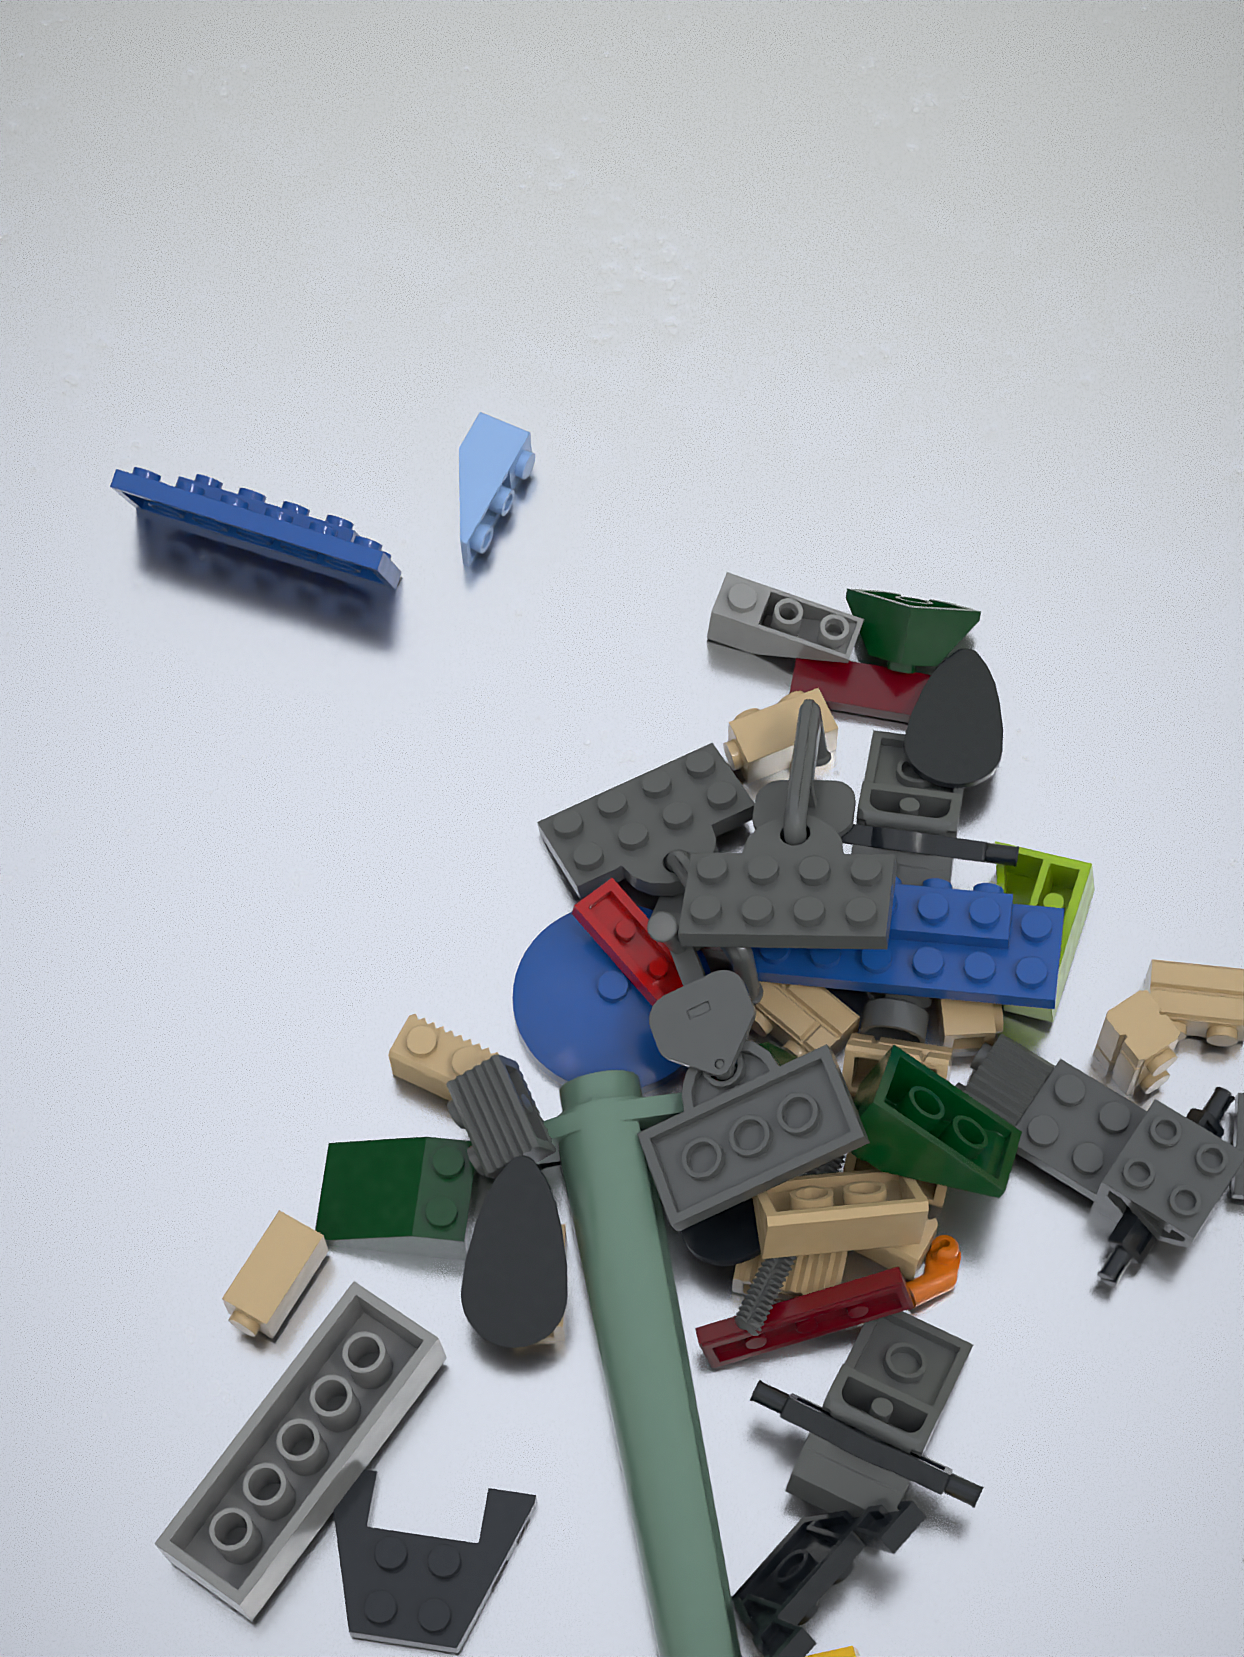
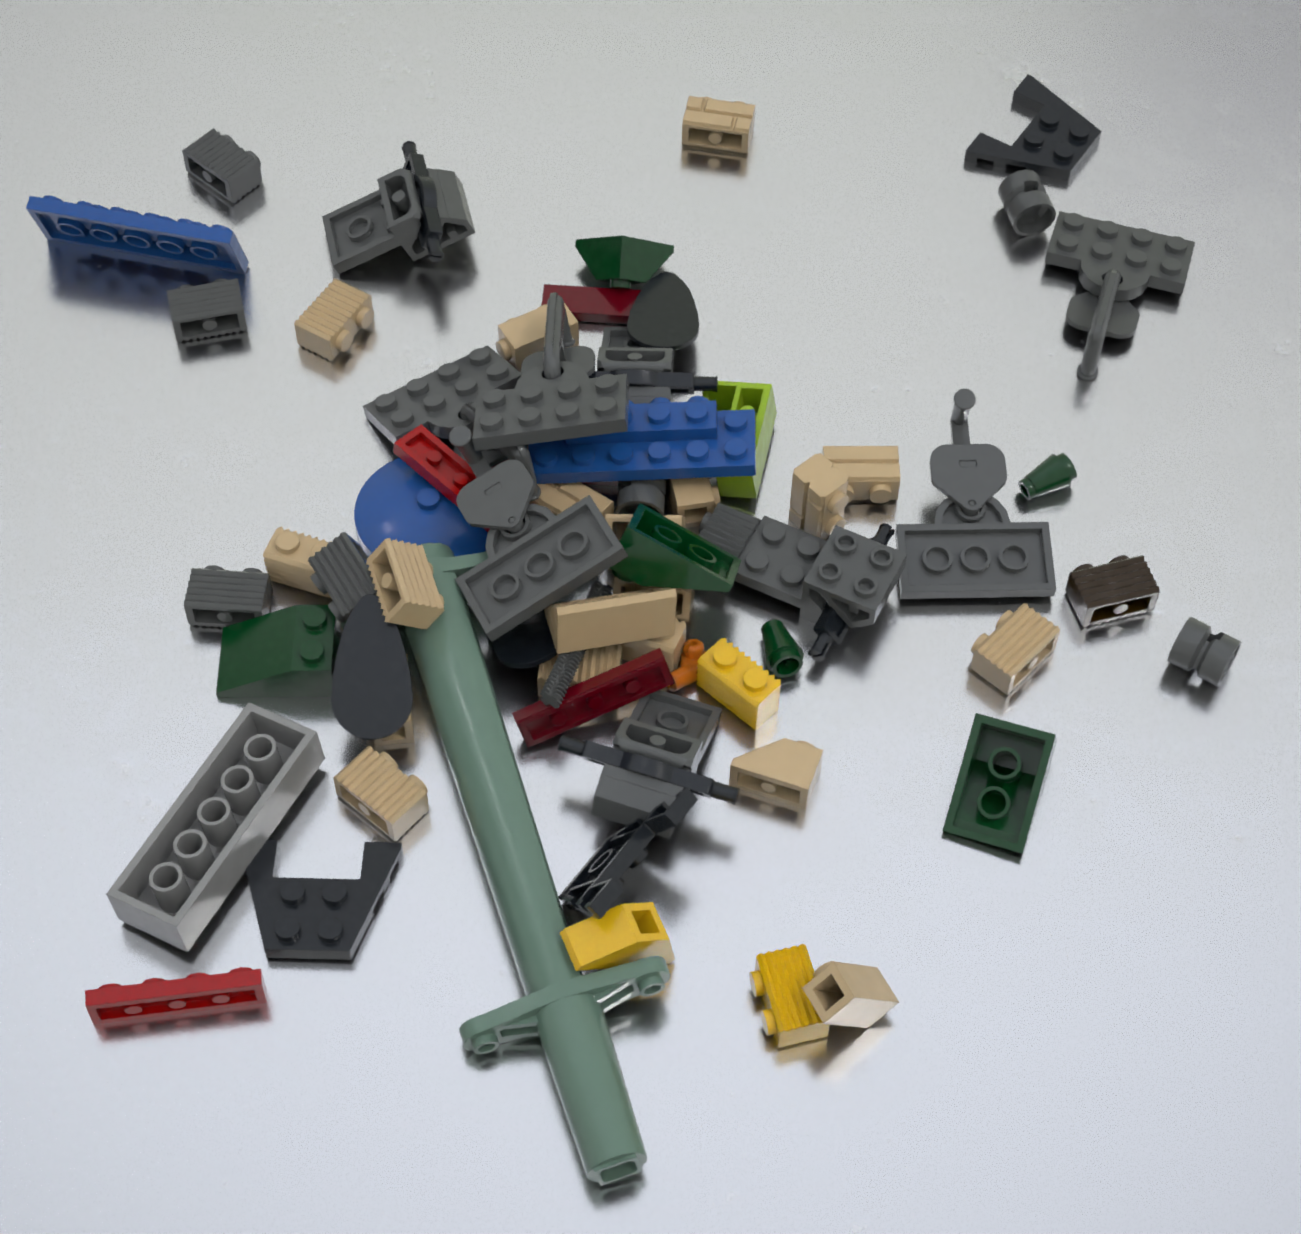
camera: 10 degrees left, 10 degrees down
tan brick [222,1210,329,1339] -> none
light blue slope [459,412,536,567] -> none
light grey slope [707,572,864,663] -> none
none -> dark grey brick [167,278,247,343]
none -> dark grey brick [182,128,262,203]
none -> dark grey brick [184,565,273,628]
none -> tan brick [294,278,374,361]
none -> dark grey piece [322,141,476,274]
none -> tan brick [333,746,429,841]
none -> tan brick [366,538,445,630]
none -> tan brick [682,96,755,154]
none -> yellow brick [696,638,781,730]
none -> tan slope [729,738,823,810]
none -> dark green cone [761,619,804,678]

